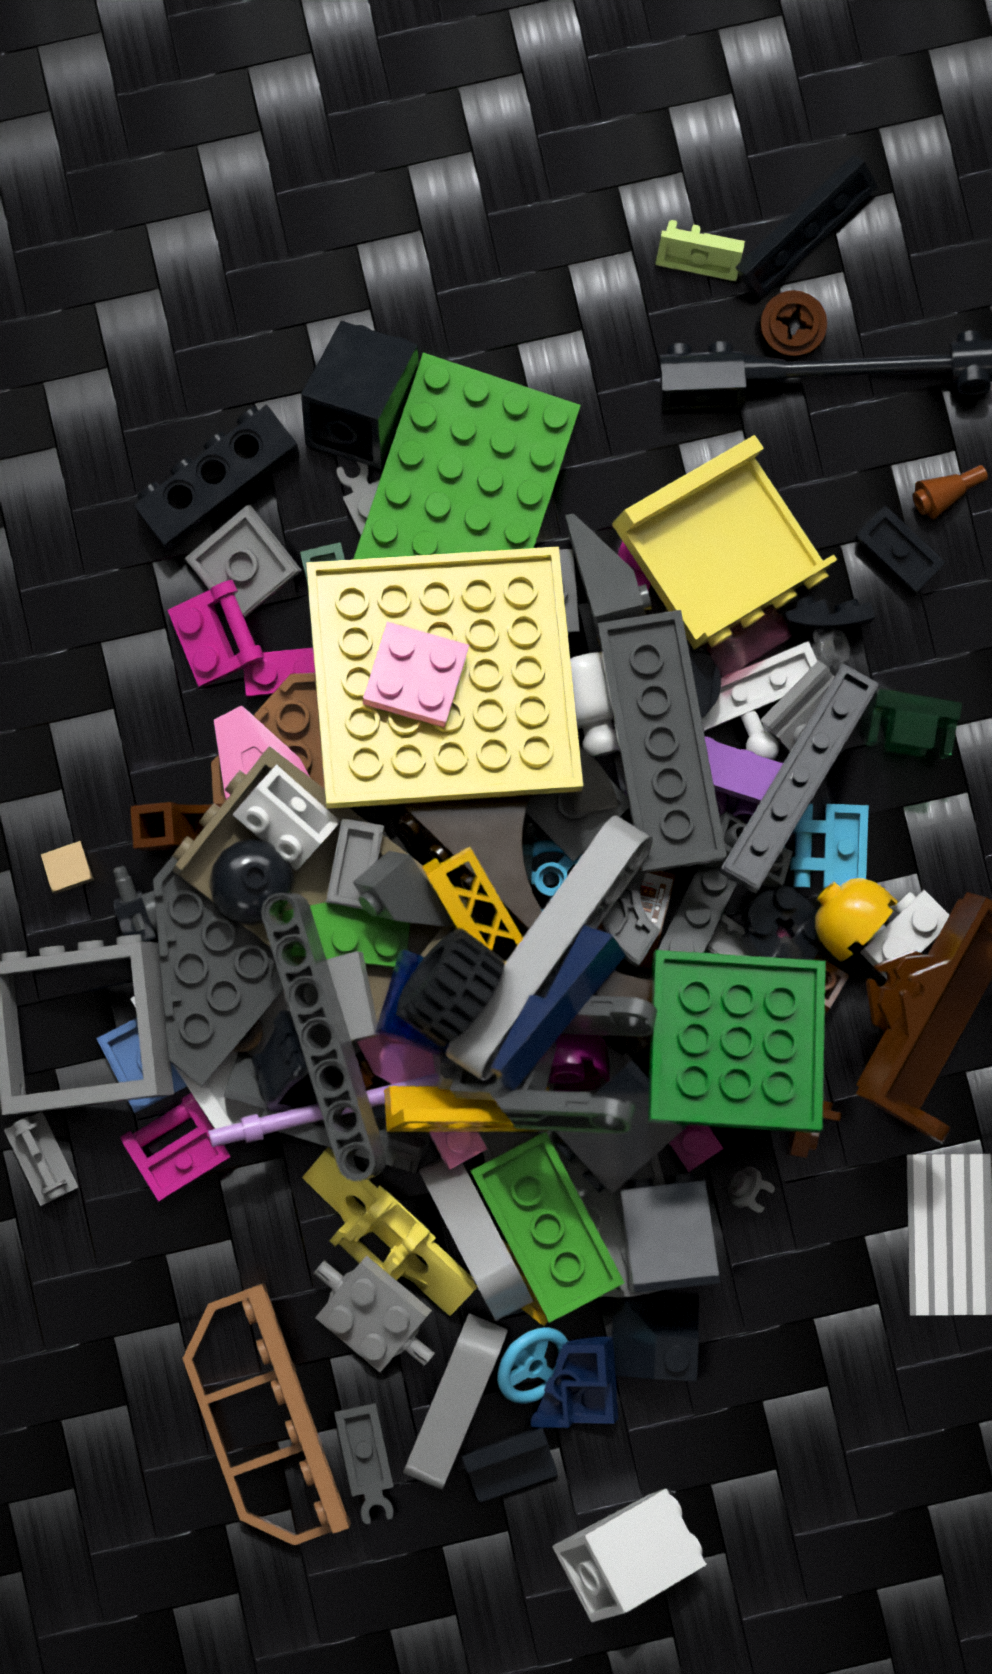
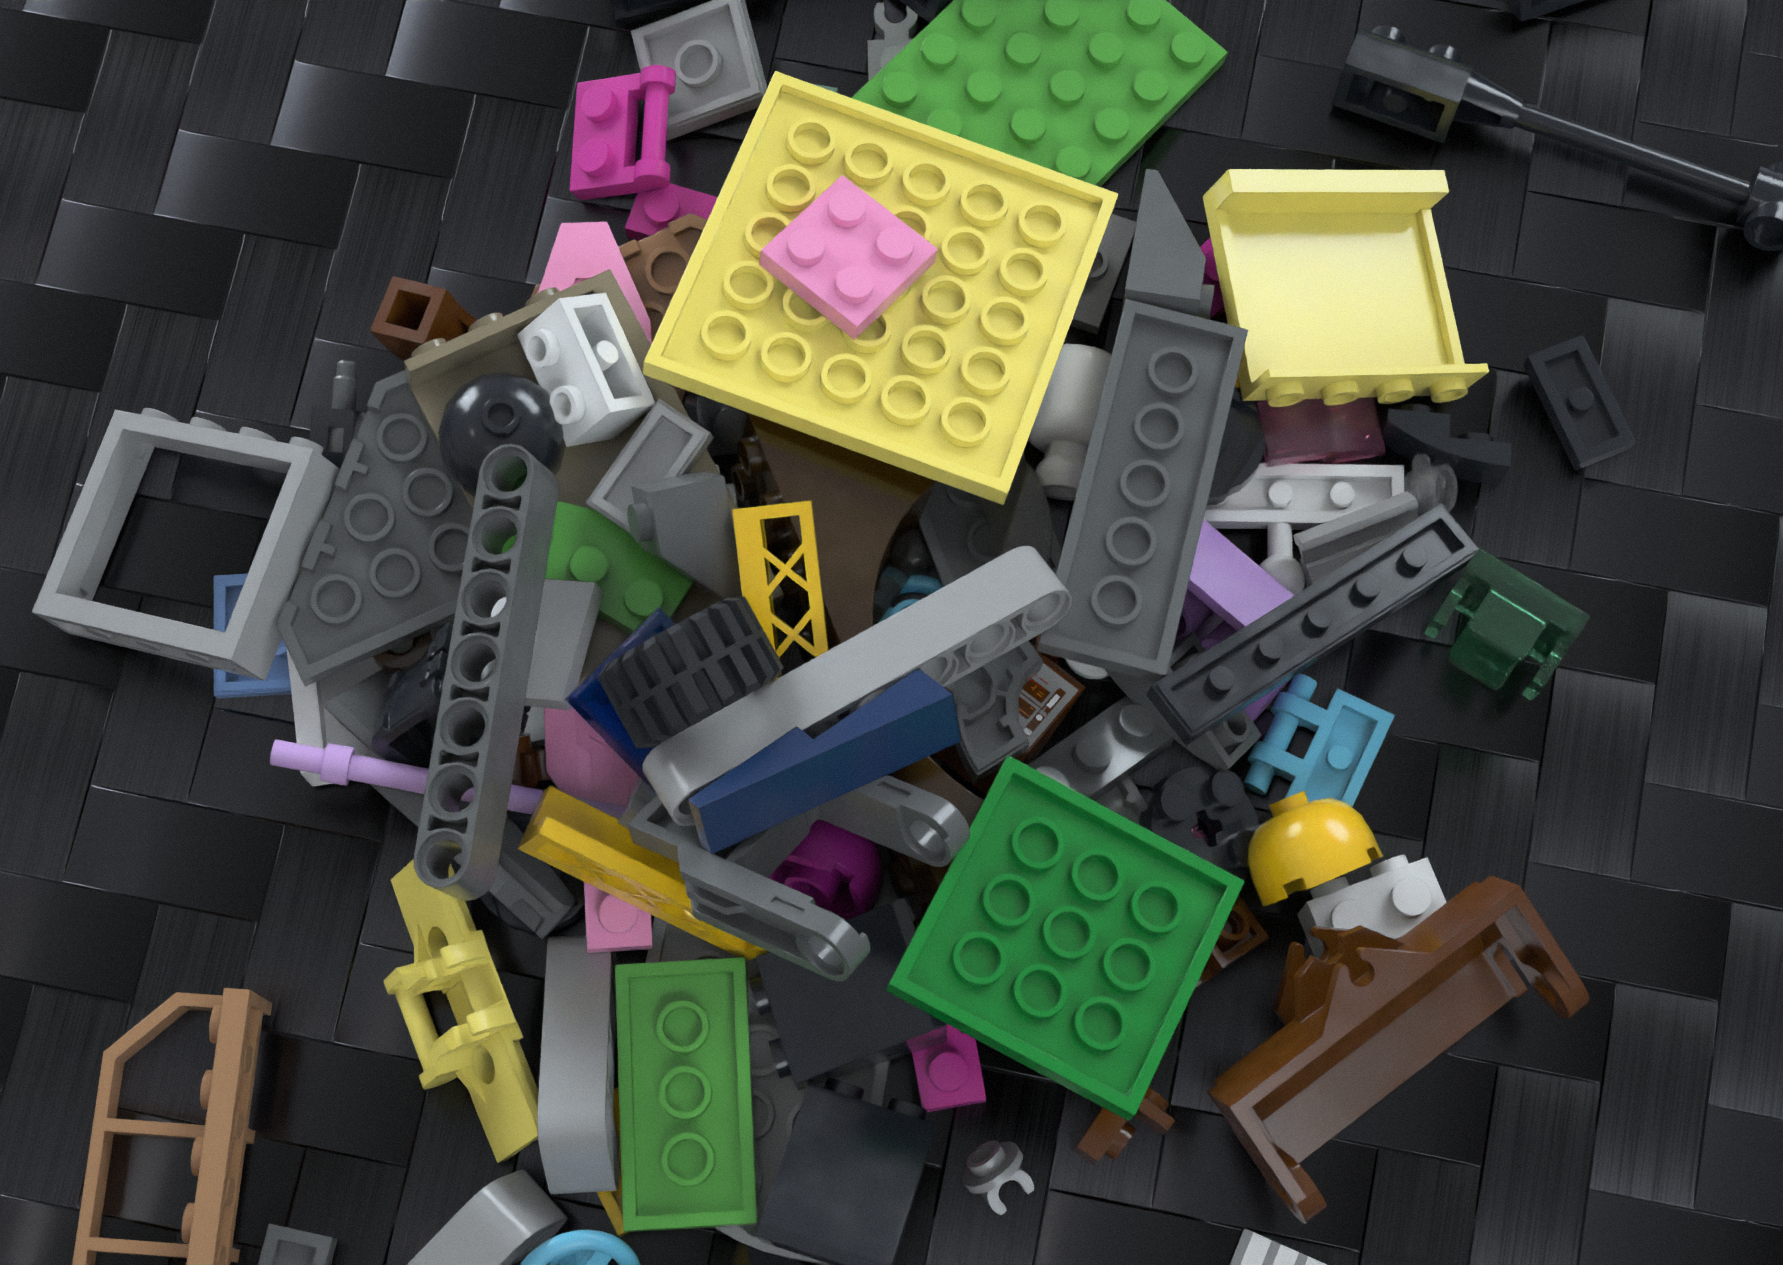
camera: 30 degrees right, 10 degrees down
light grey hinge [4,1112,78,1206] -> none
tan slope [41,841,94,894] -> none
dark pink plate [120,1093,231,1201] -> none
light grey plate [313,1256,435,1372] -> none
reddish brown gear [761,290,827,357] -> none
dark orange cone [912,465,988,519] -> none

